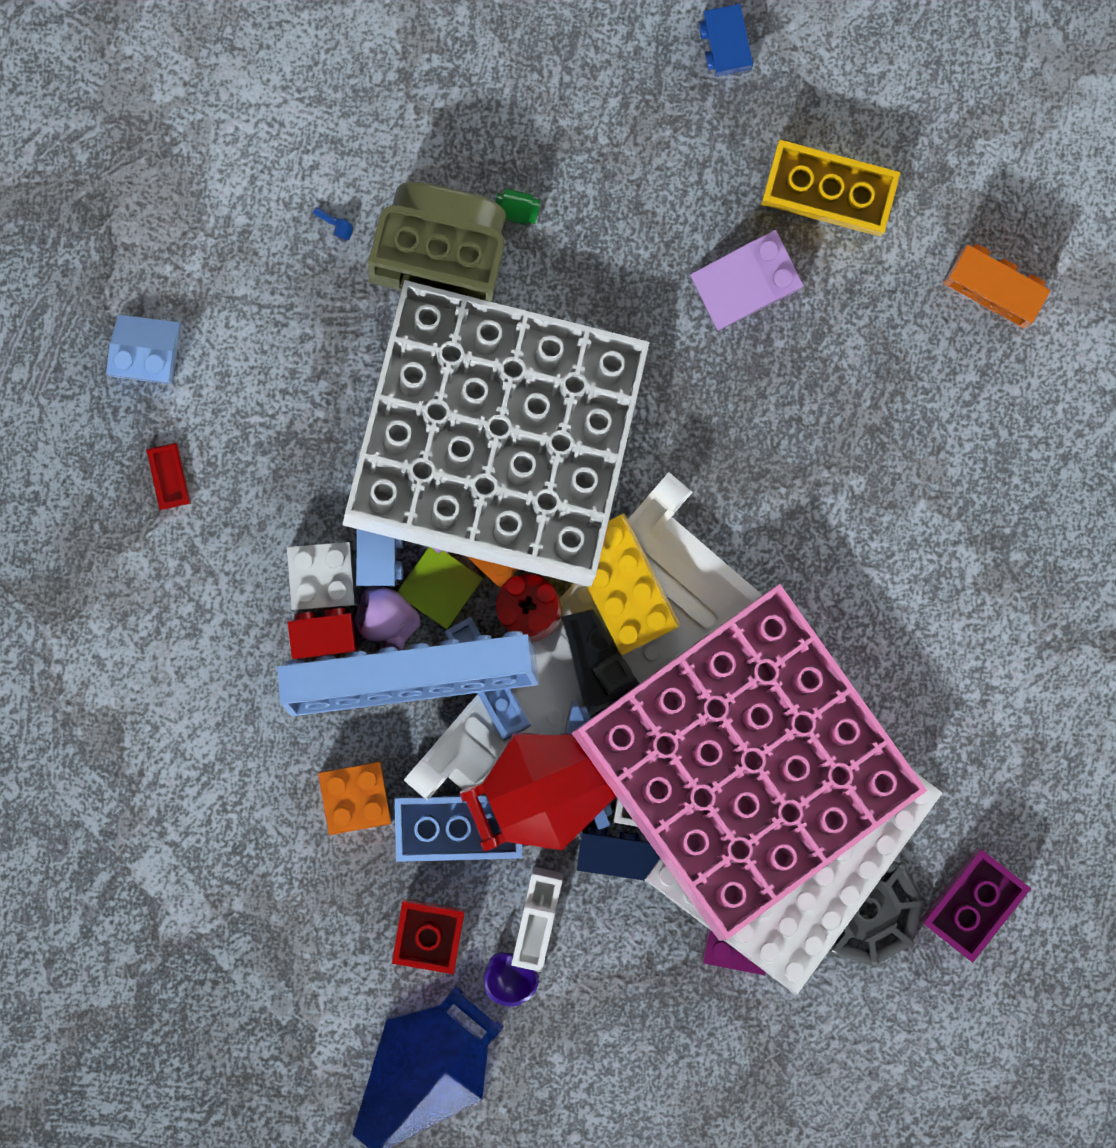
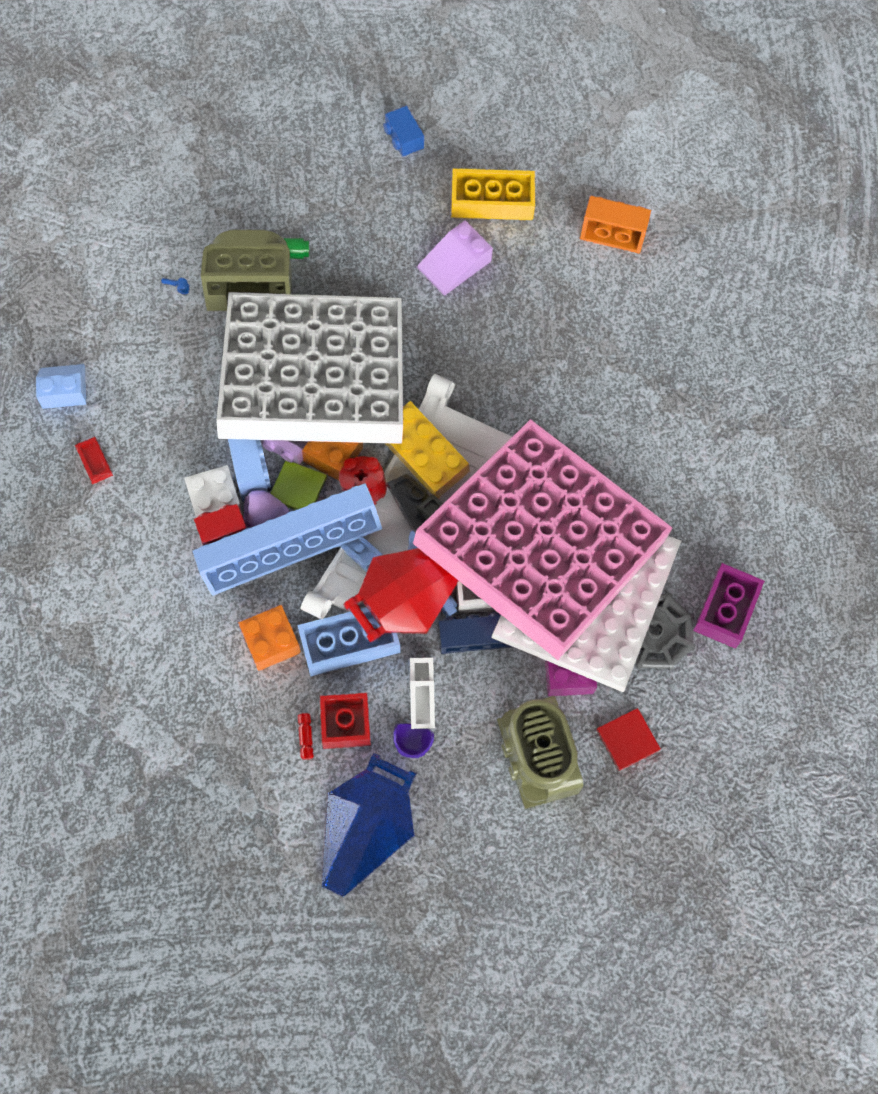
camera: 20 degrees left, 20 degrees down
none -> red axle [298,713,314,760]
none -> olive brick [497,696,583,809]
none -> red tile [596,708,661,771]

